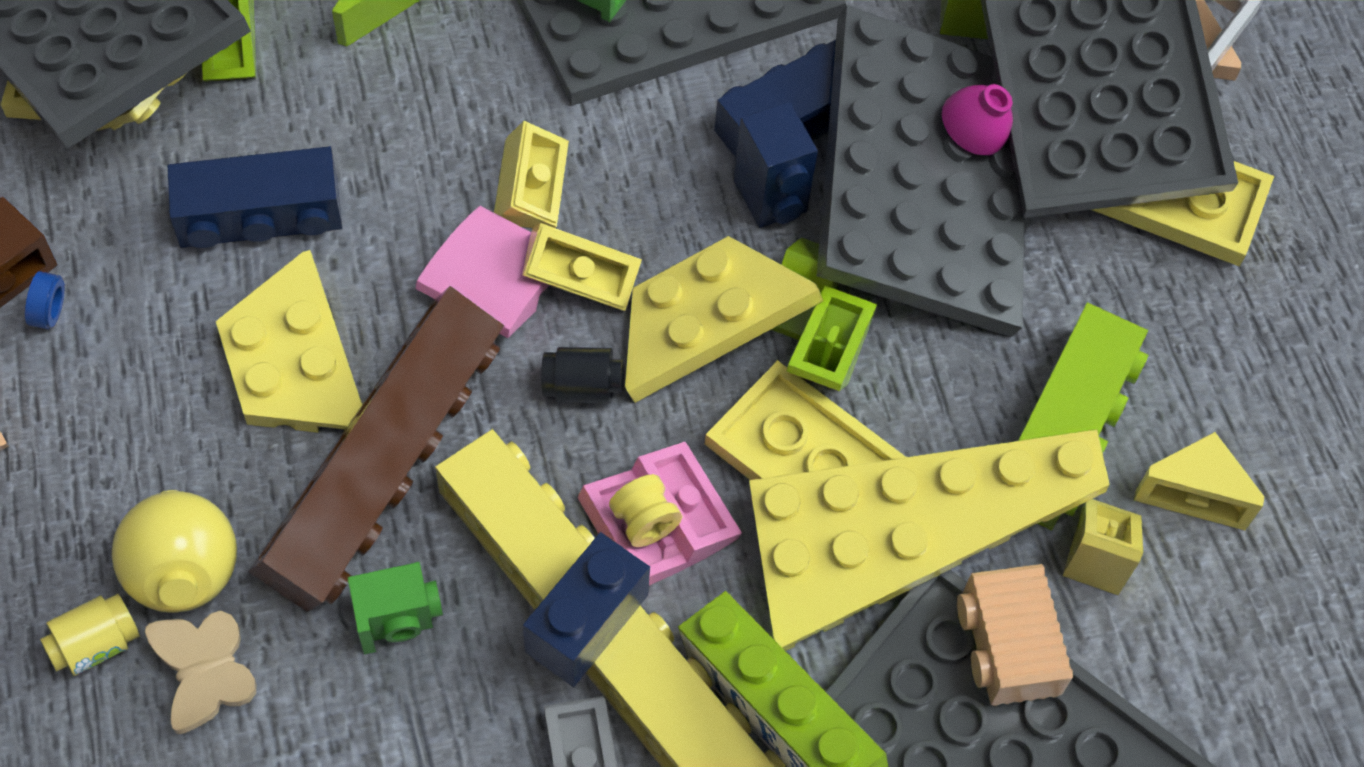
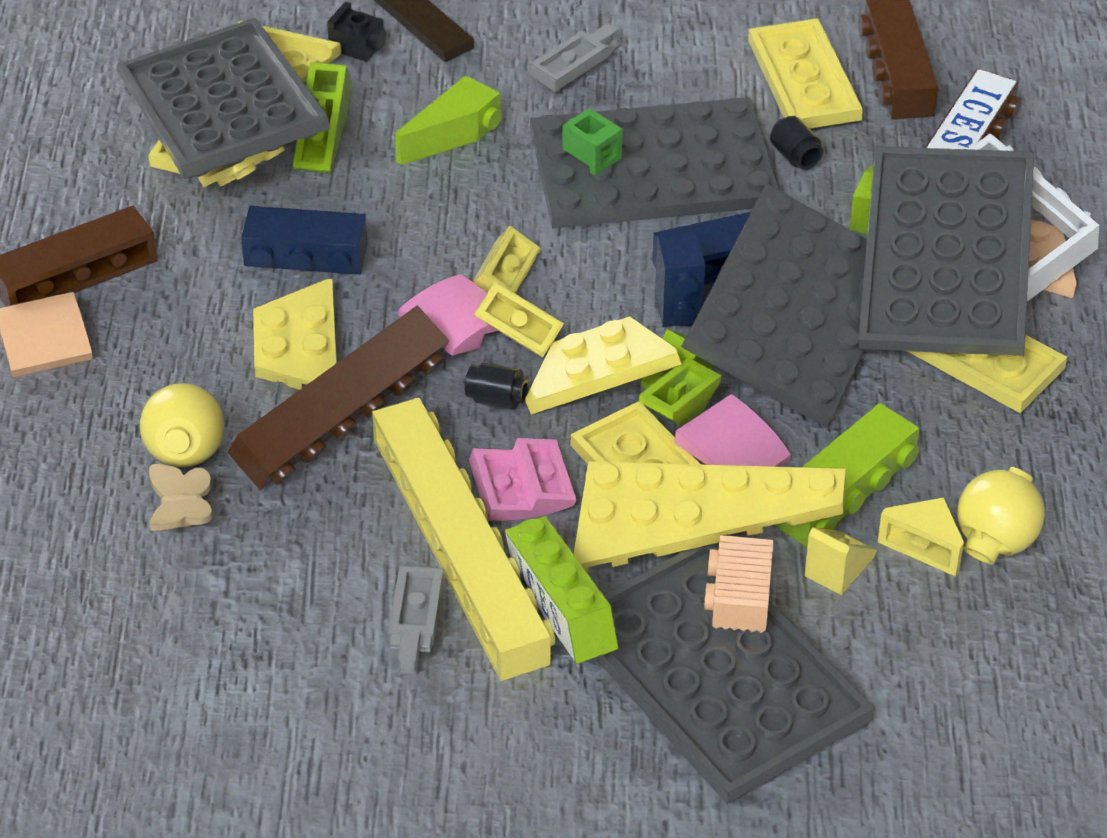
camera: 20 degrees right, 15 degrees down
blue tile [25,271,65,330] -> none
light yellow brick [40,594,140,677] -> none
bright green brick [348,562,443,655] -> none
dark blue brick [523,532,650,688] -> none
light yellow wheel [609,474,683,547] -> none
dark pink brick [942,84,1013,155] -> none
none -> bright pink slope [674,394,791,467]
none -> light yellow brick [957,467,1045,565]

